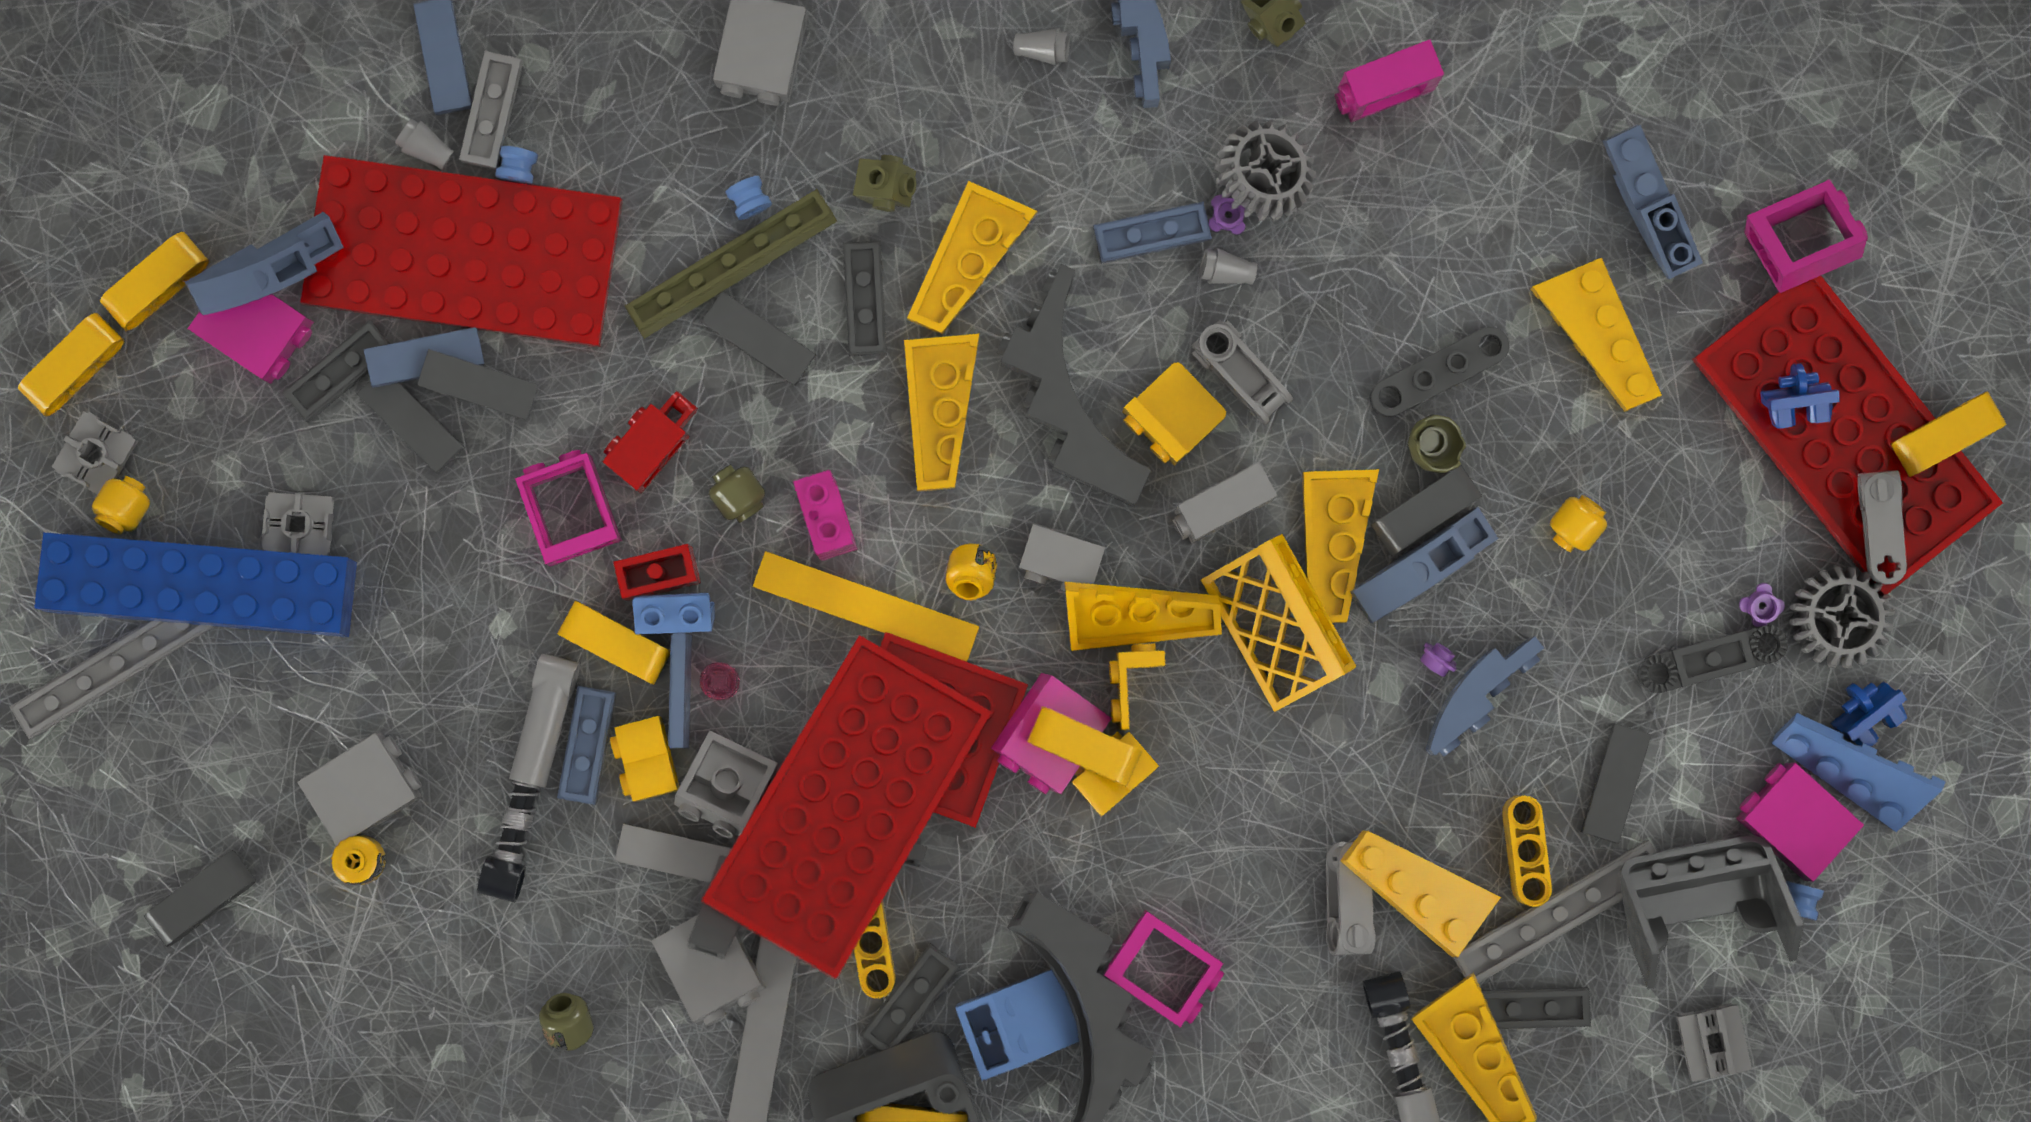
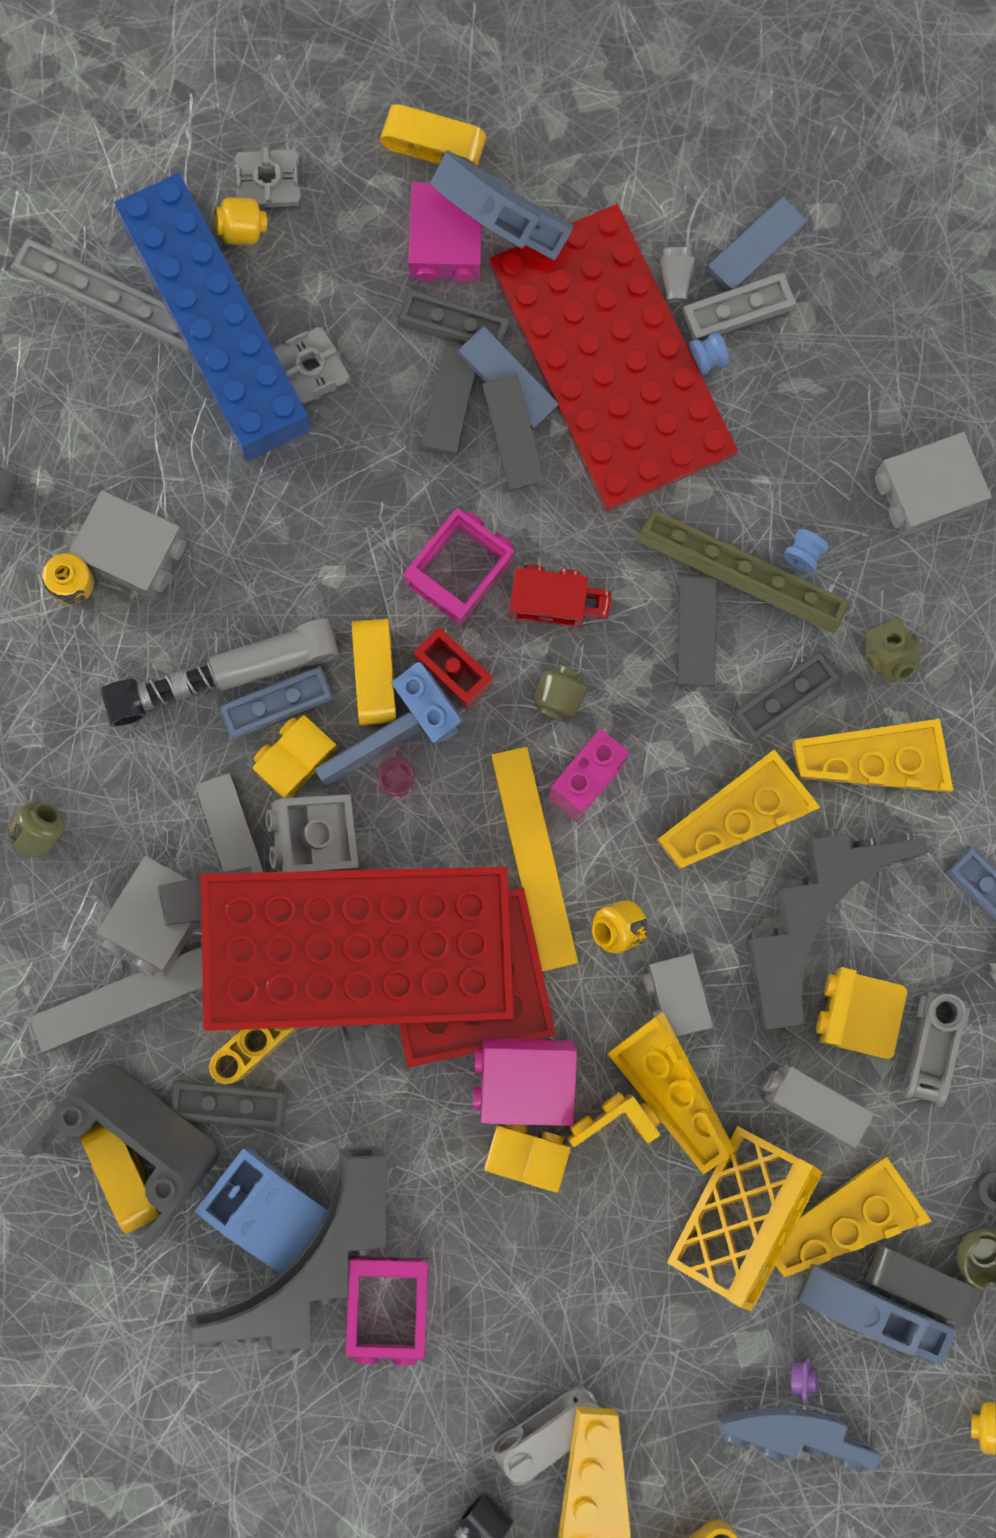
camera: 55 degrees right, 5 degrees down
yellow beam [18,313,124,417] -> none
yellow beam [1027,706,1142,787] -> none

